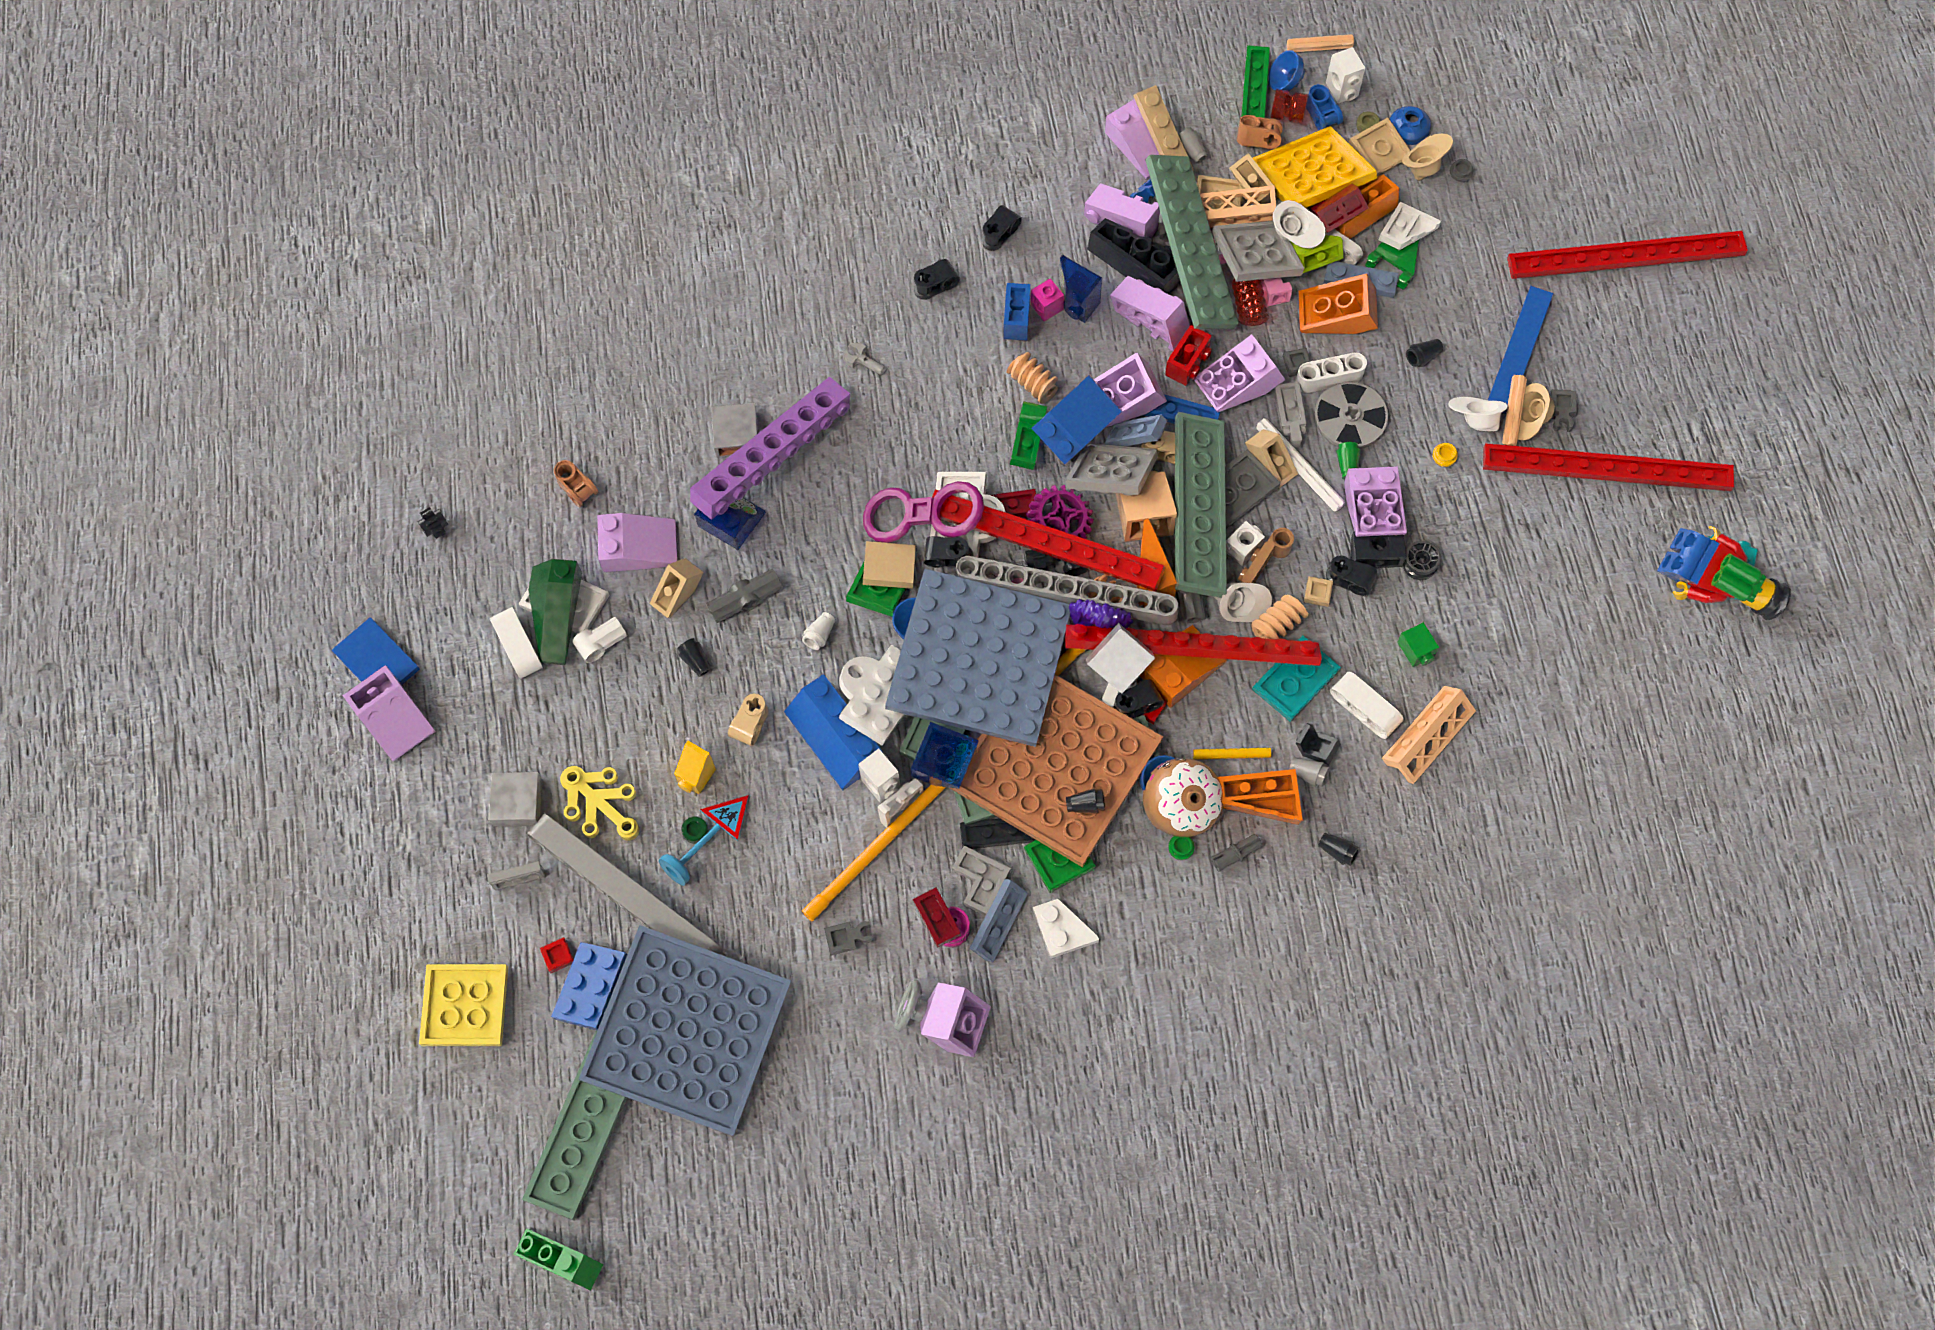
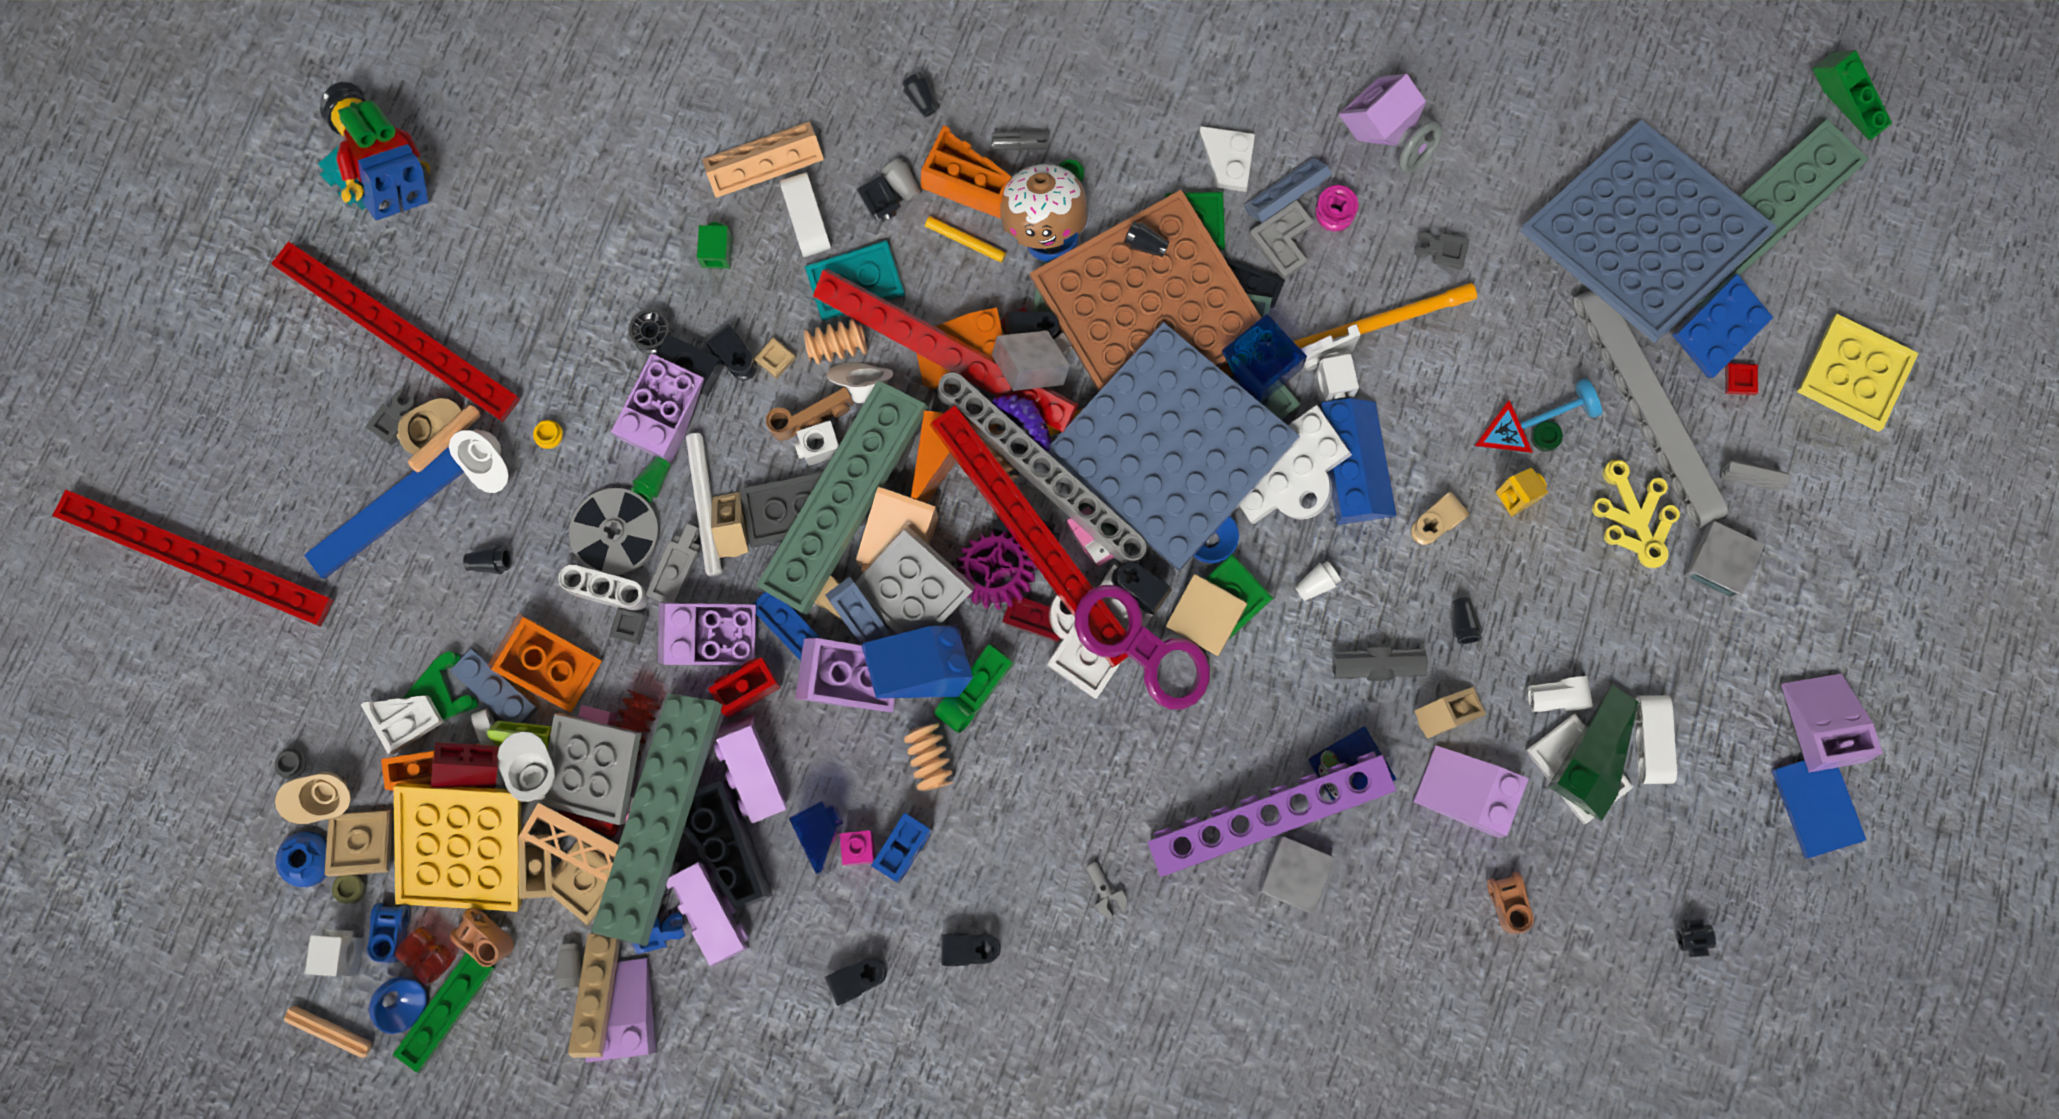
camera: 150 degrees left, 10 degrees up
dark red plate [913,887,961,948] -> none

